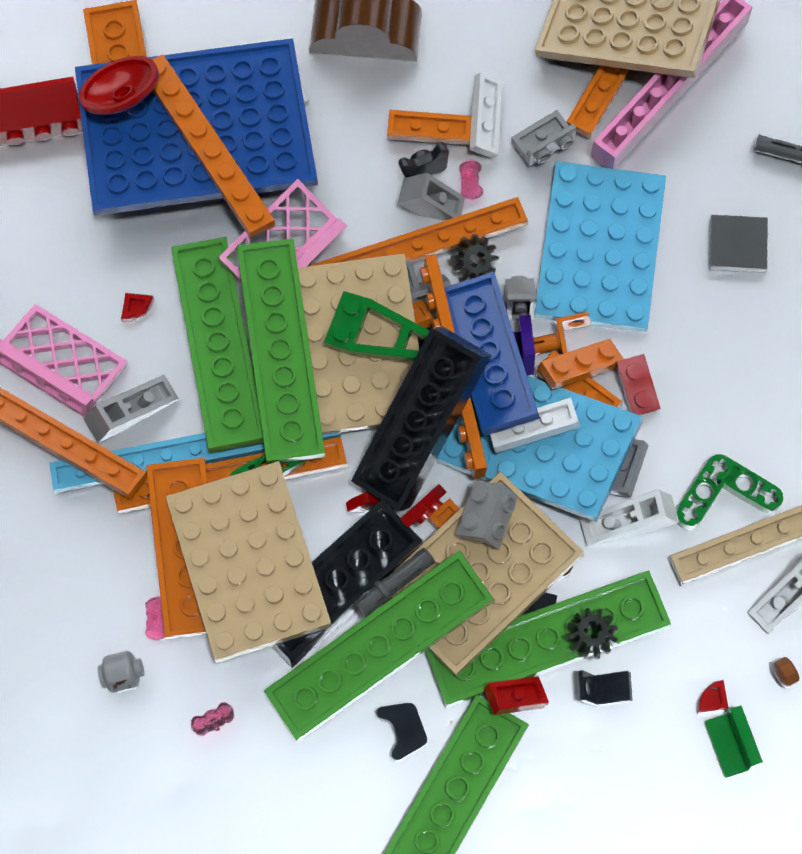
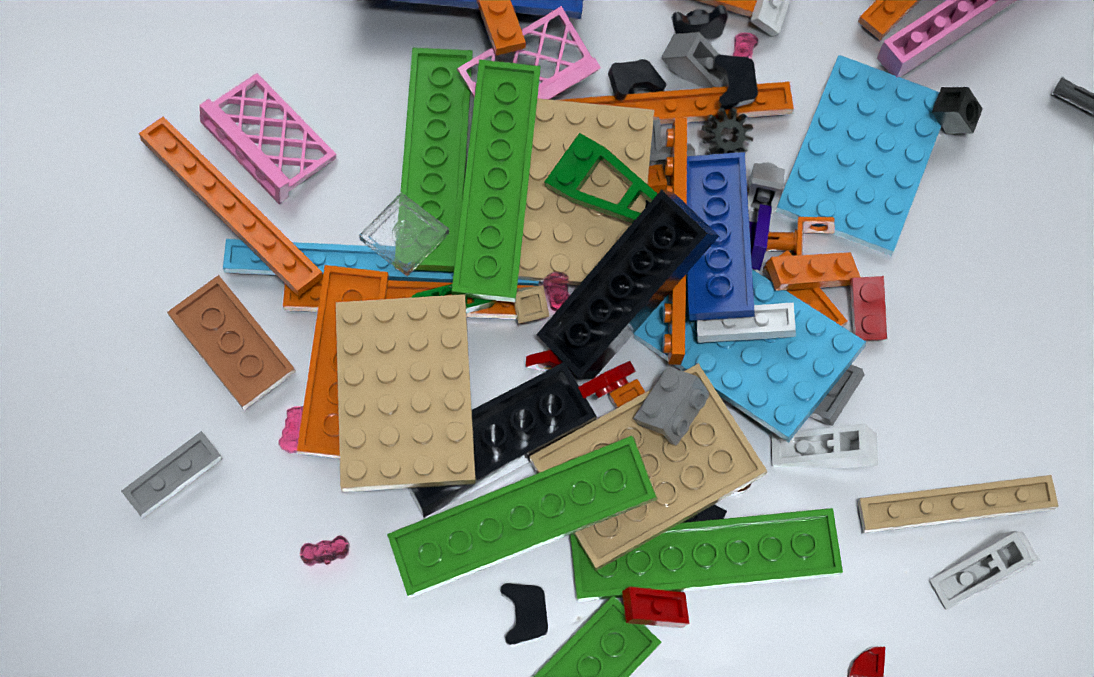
camera: 10 degrees right, 0 degrees up
light grey slope [83,375,179,443] -> none
light grey head [98,651,145,694] -> none
red tile [121,293,154,323] -> none
dark grey pin [353,548,435,618] -> none
light grey bracket [511,110,577,167] -> none
pearl dark grey gear [567,608,618,659] -> none
black bracket [578,670,633,707] -> none
green beam [676,454,783,530] -> none
dark grey tile [710,215,768,273] -> none
dark orange tile [773,657,800,689] -> none
none -> light grey plate [121,431,223,519]
none -> nougat plate [167,275,296,411]
none -> clear plate [359,192,450,277]
none -> tan slope [513,285,550,324]
none -> clear pink piece [543,271,570,311]
none -> black piece [608,59,666,101]
none -> black piece [713,54,758,110]
none -> pearl dark grey brick [932,87,983,134]

